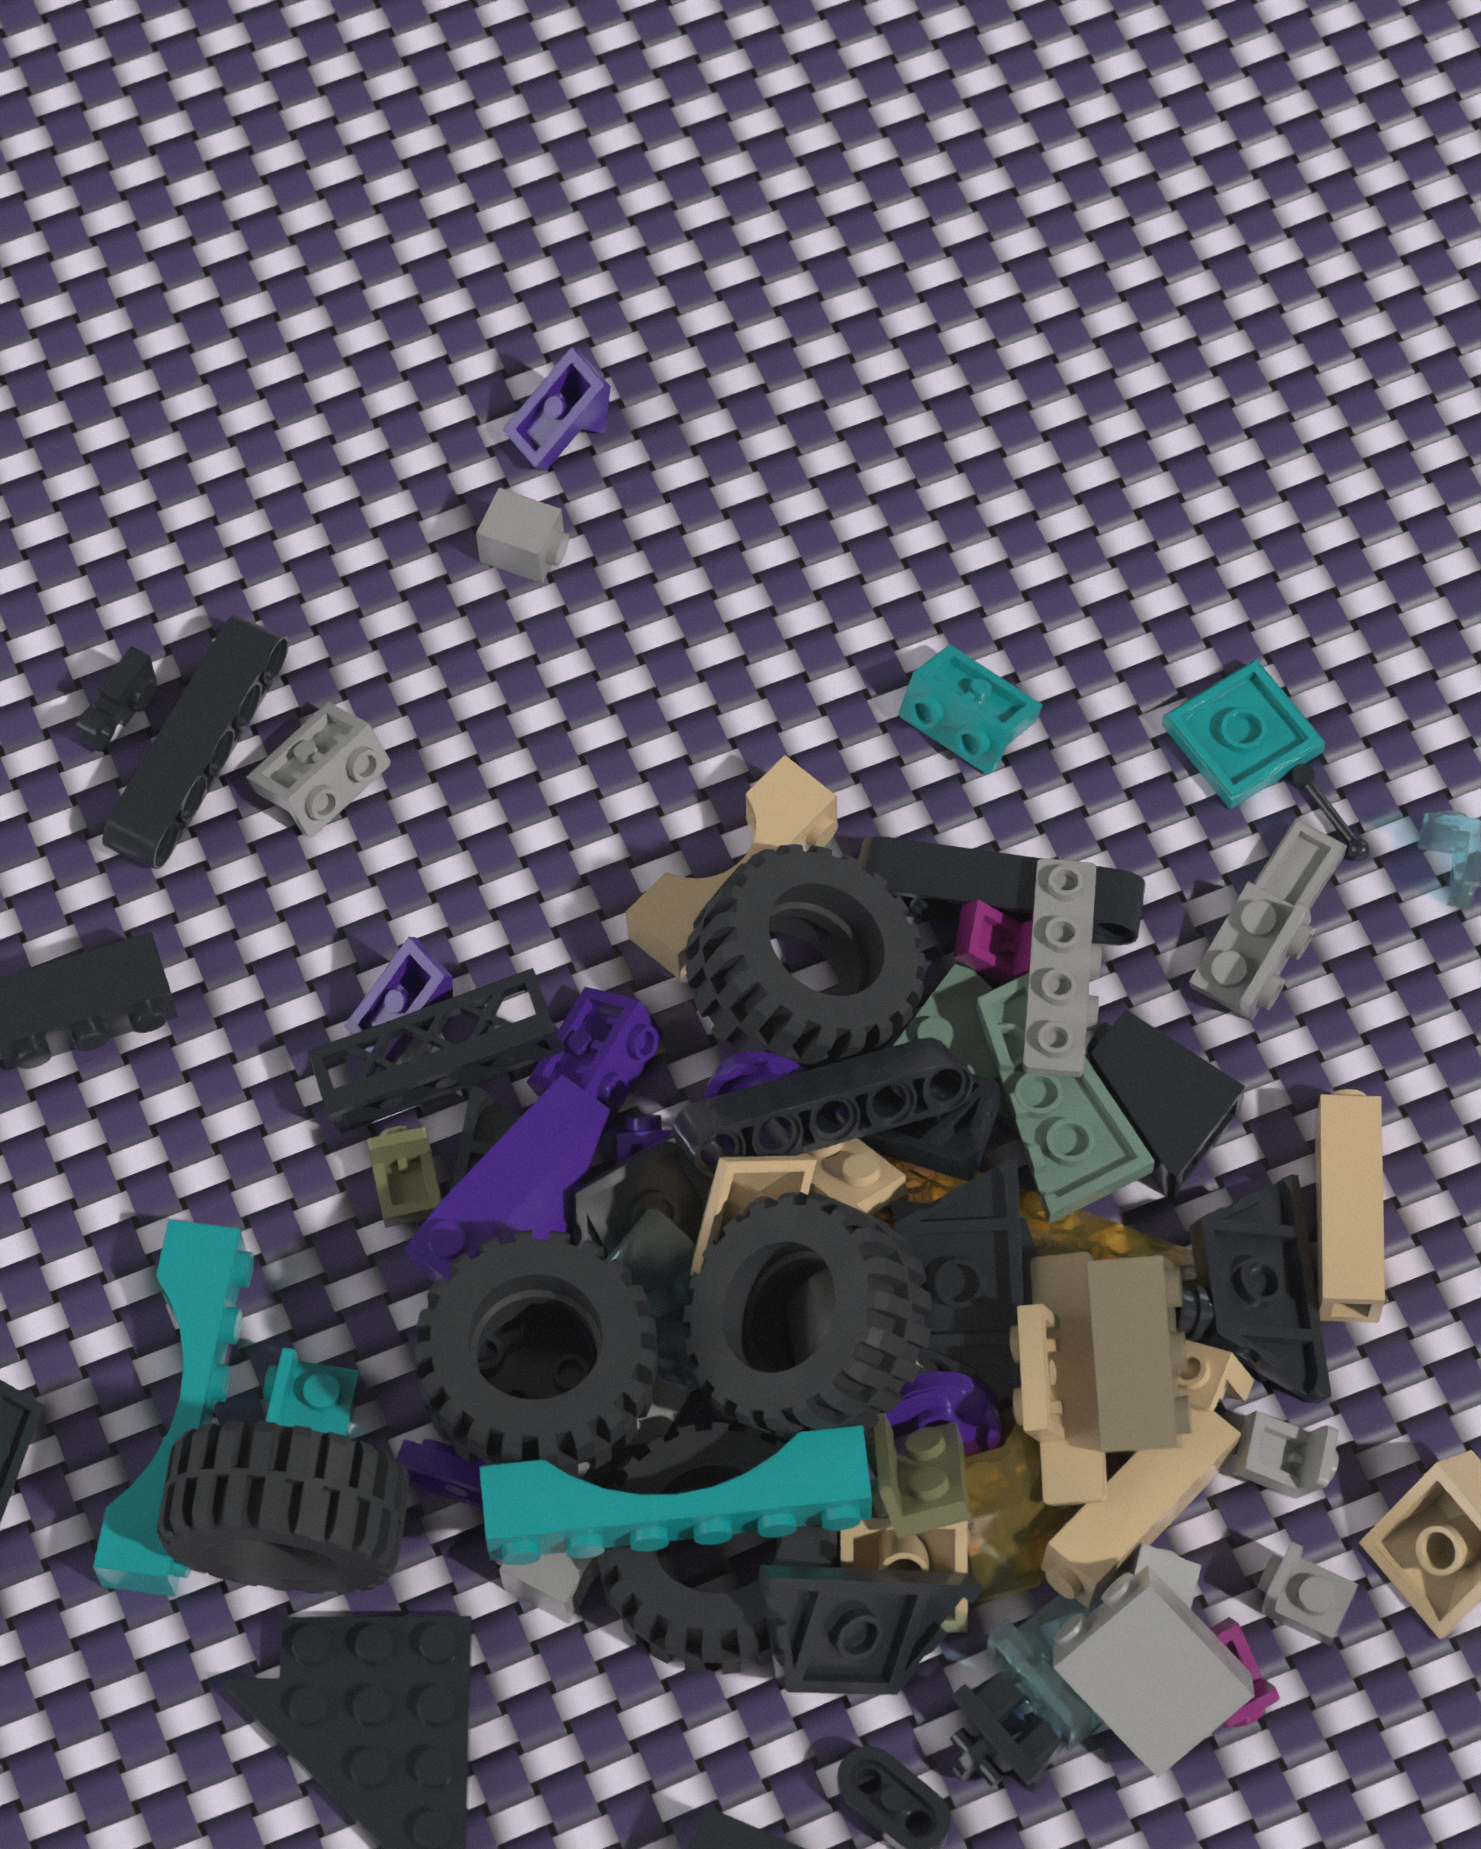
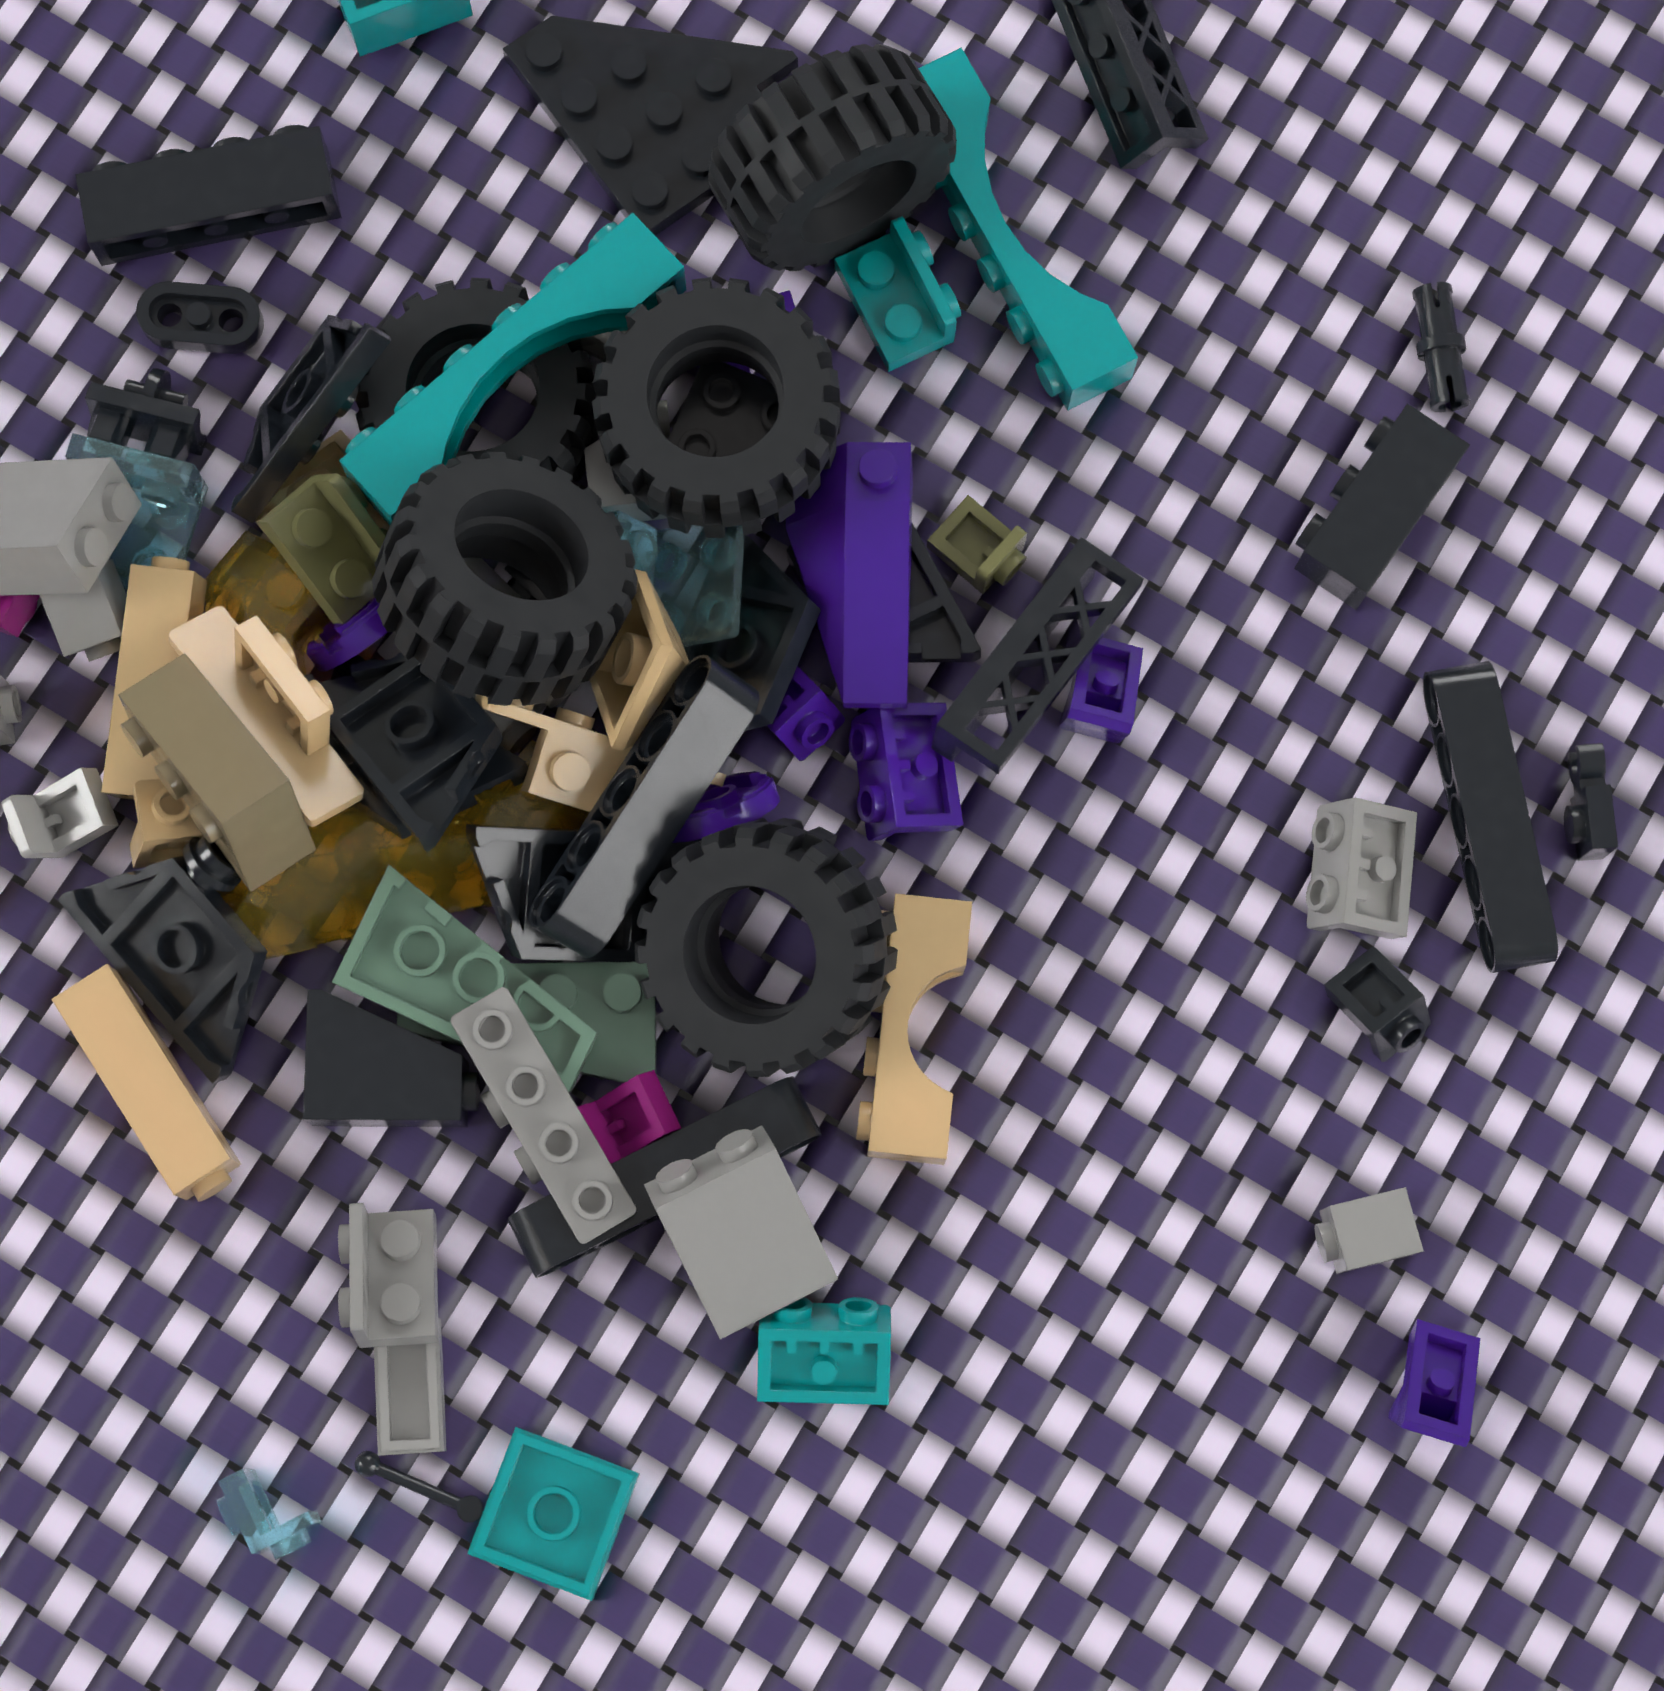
camera: 140 degrees right, 15 degrees up
none -> light grey brick [644,1125,838,1339]
none -> black bracket [1324,946,1431,1062]

